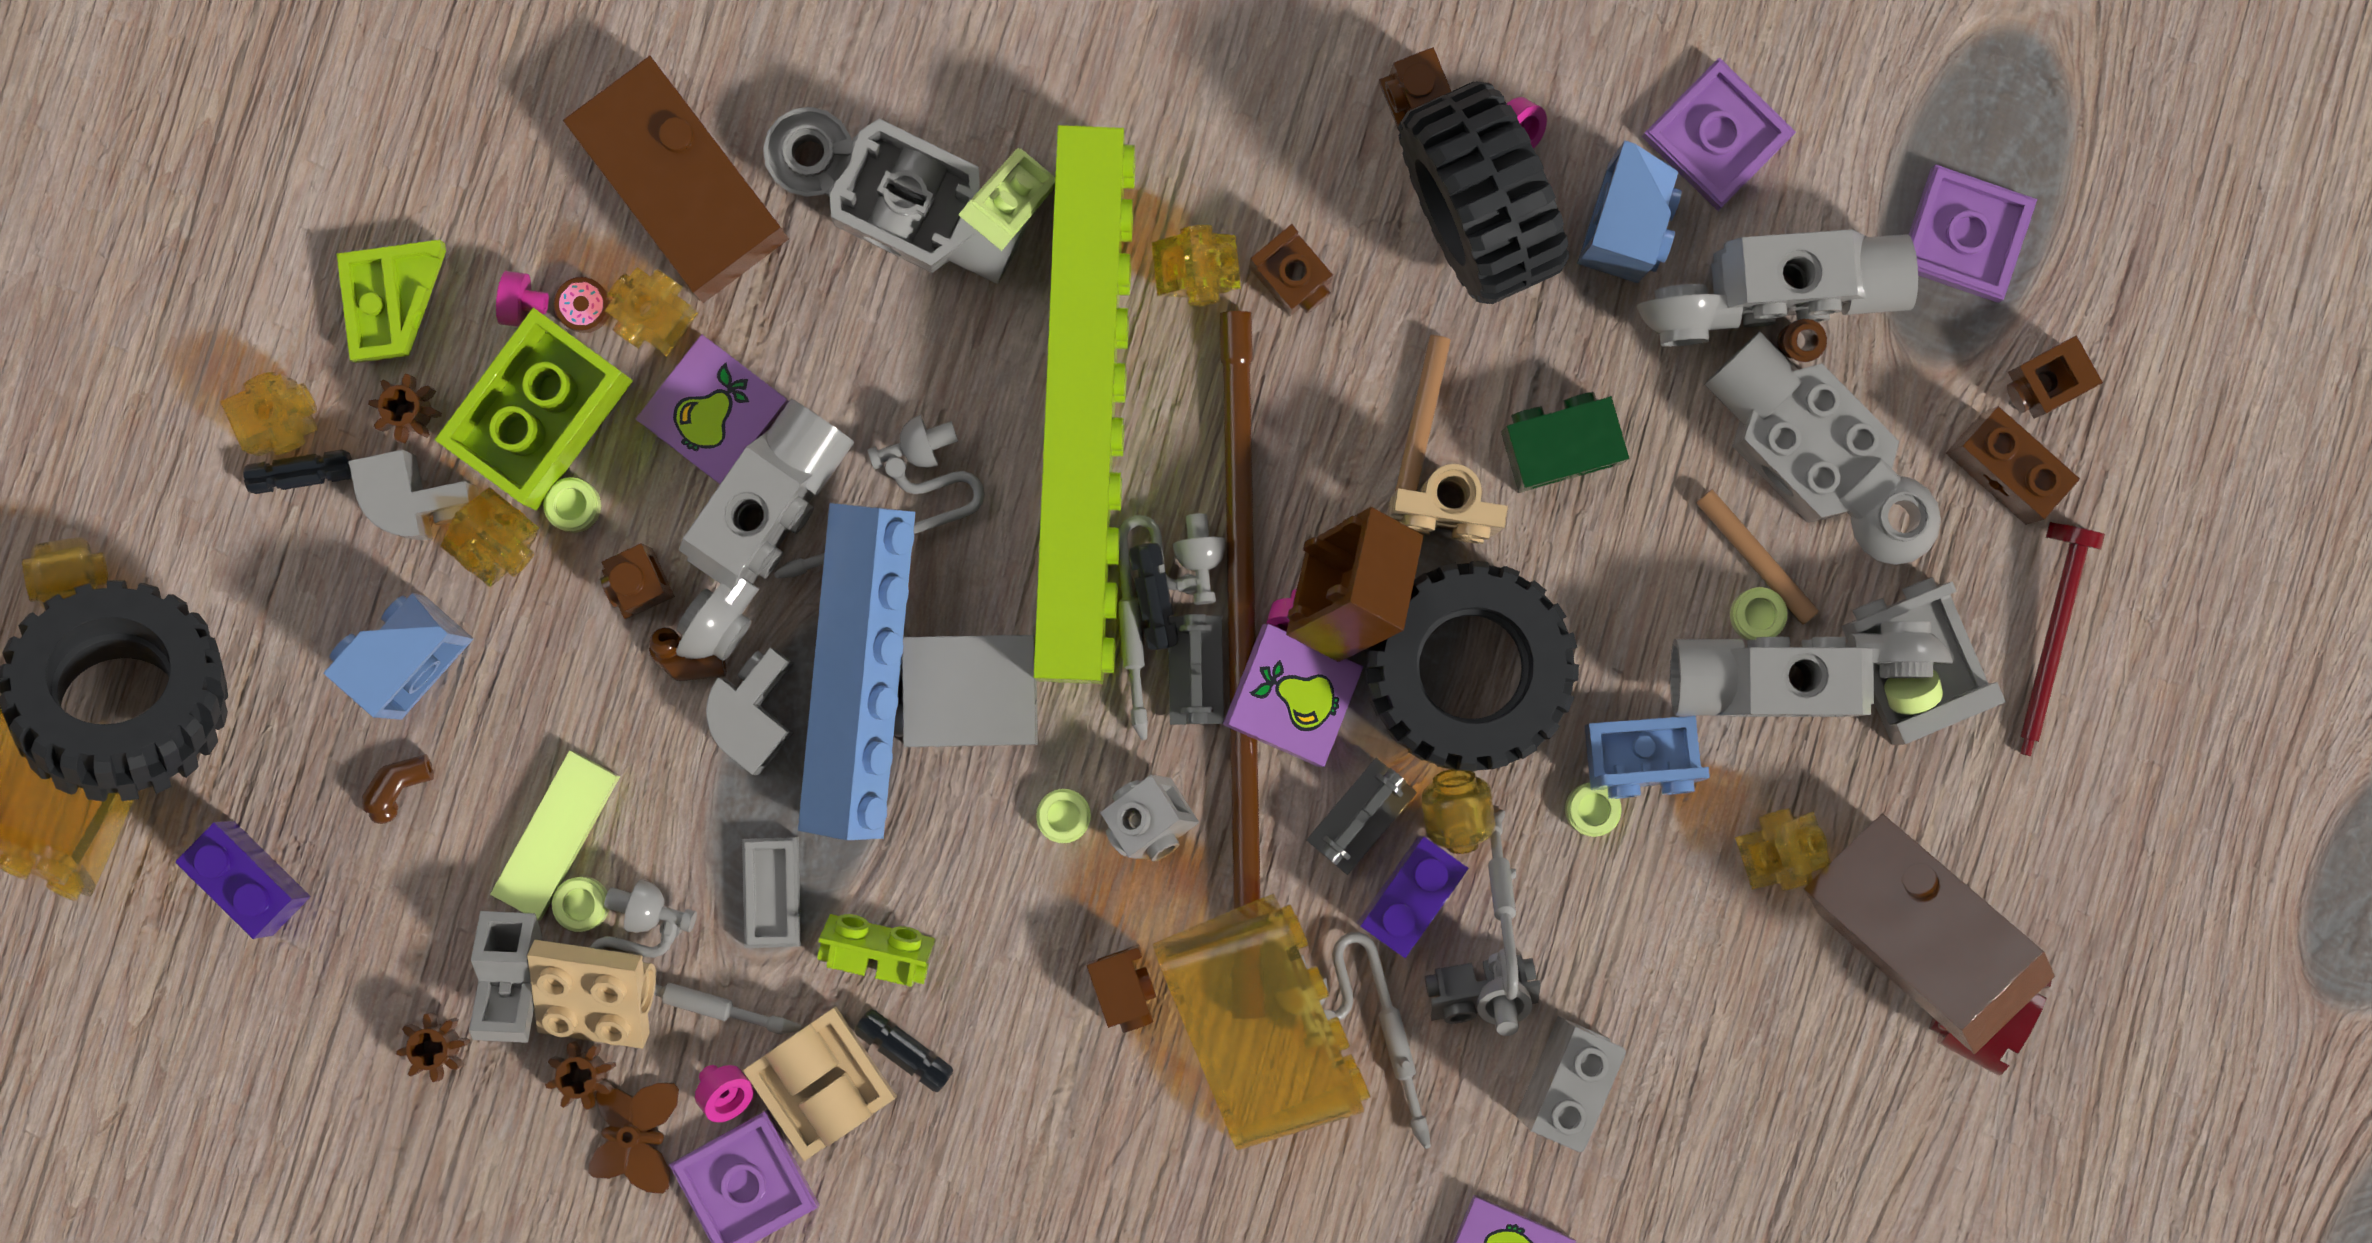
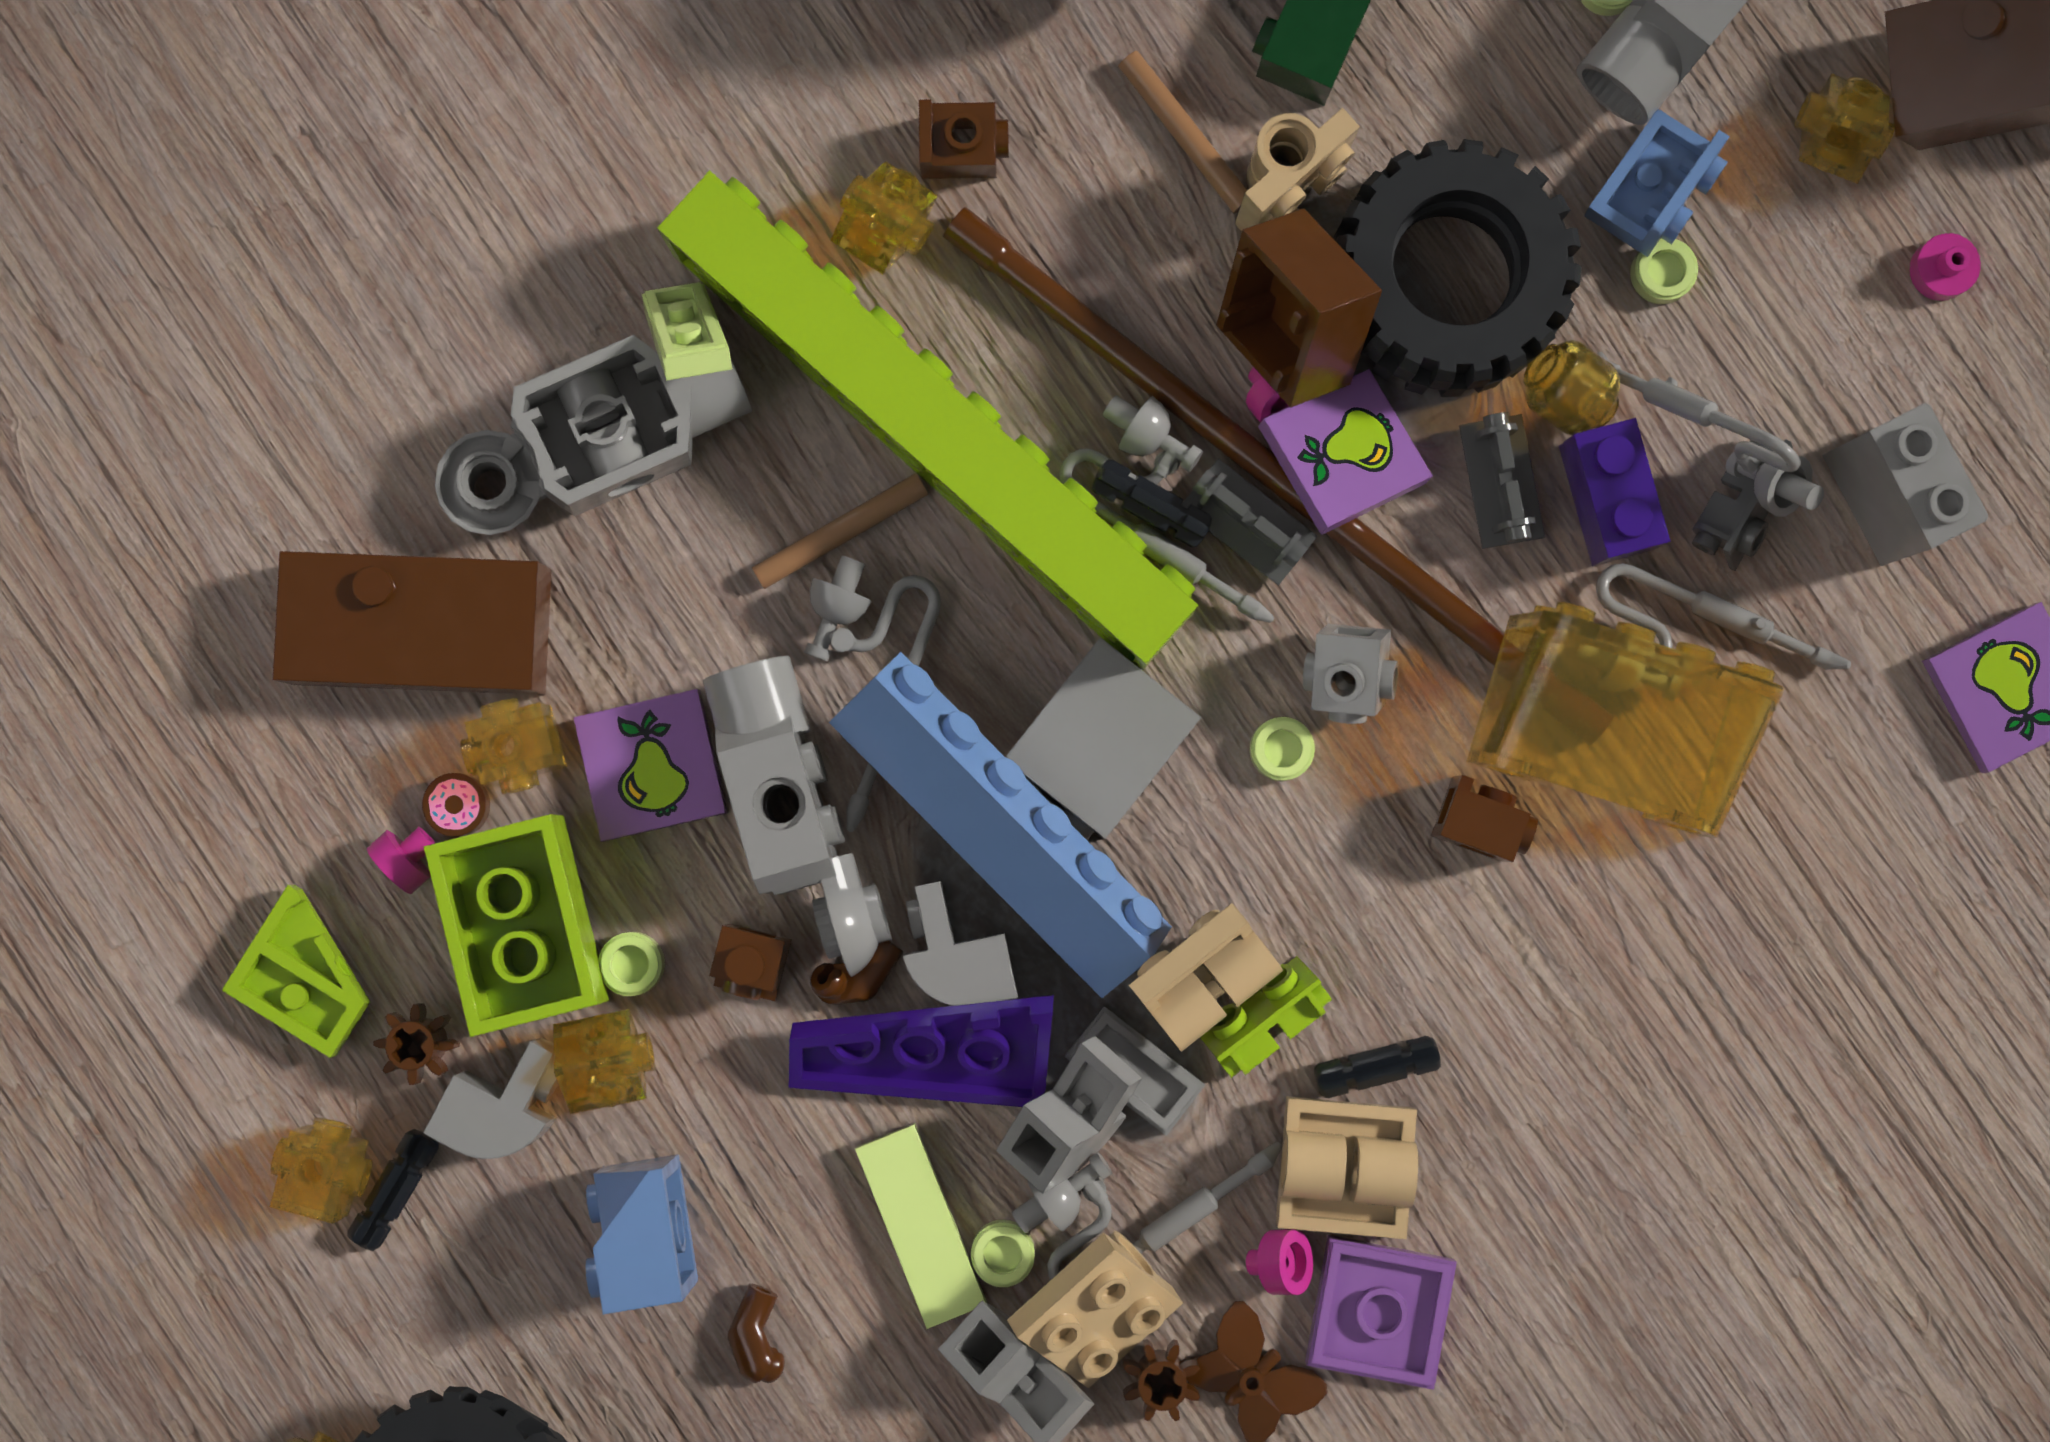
camera: 45 degrees left, 0 degrees up
none -> medium nougat bar [752,473,928,589]
none -> dark purple wing [788,995,1054,1107]
none -> light grey brick [996,1036,1142,1194]
none -> tan plate [1129,903,1283,1052]
none -> dark pink tile [1910,233,1981,301]

